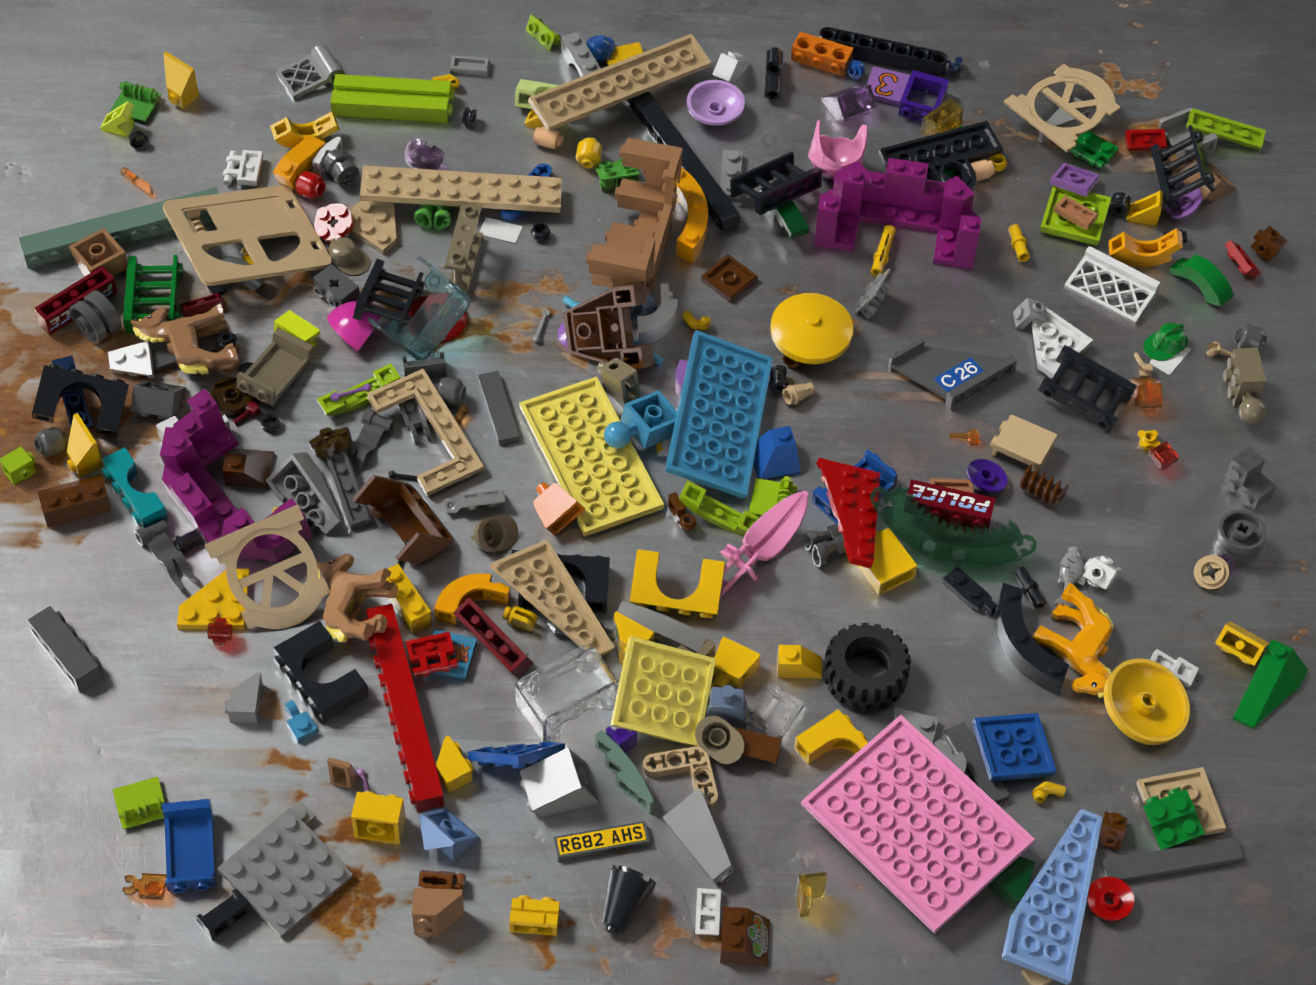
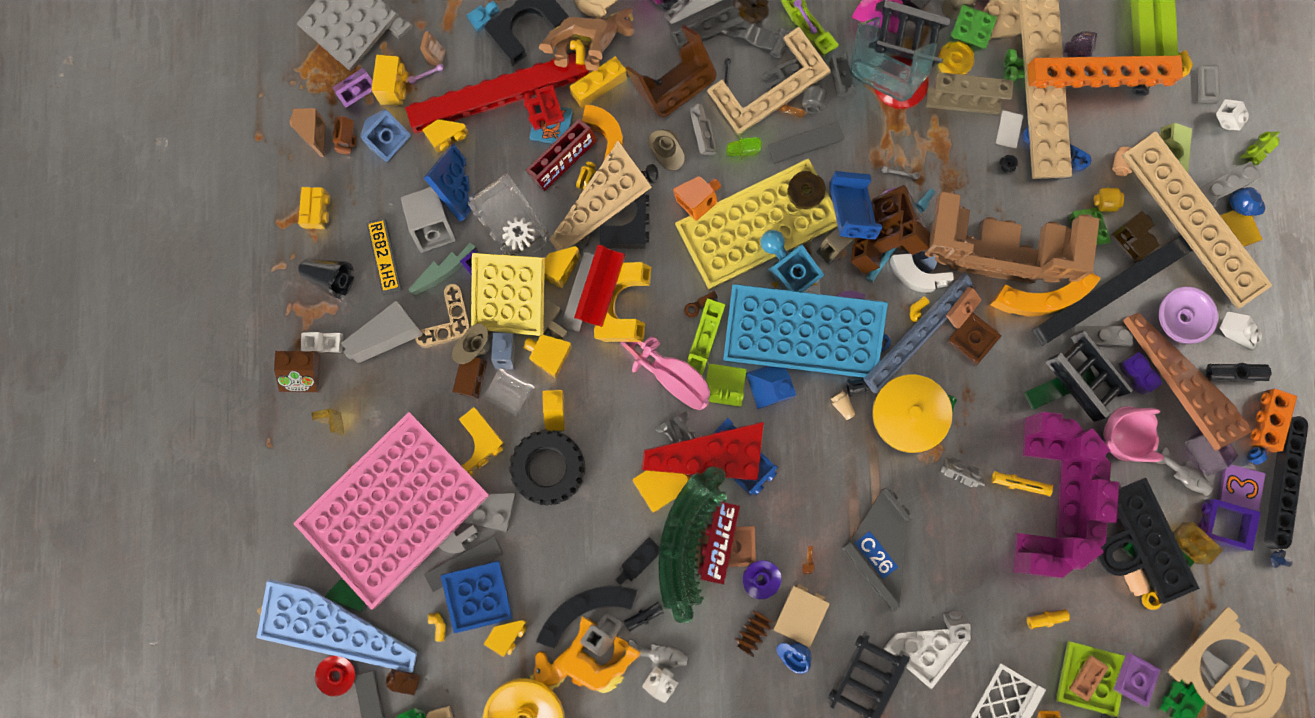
camera: 90 degrees right, 25 degrees up
none -> medium lavender brick [332,67,373,108]
none -> yellow slope [484,619,528,657]
none -> white gear [502,217,536,251]
none -> yellow arm [570,39,586,64]
none -> red panel [574,245,626,327]
none -> light grey brick [580,613,623,656]
none -> clear neon green arm [726,136,762,160]
none -> blue hat [776,643,812,674]
none -> dark brown plate [787,171,826,210]
none -> blue panel [829,171,882,239]
none -> sand blue tile [864,273,976,394]
none -> yellow tile [937,41,975,75]
none -> nougat plate [946,287,982,329]
none -> bright green hinge [950,5,997,49]
none -> orange brick [1027,56,1183,89]
none -> dark brown brick [1111,211,1160,263]
none -> dark purple brick [1119,352,1162,395]
none -> nougat wing [1123,313,1252,451]
none -> light grey animal [1155,447,1214,496]
none -> white brick [1216,99,1249,130]

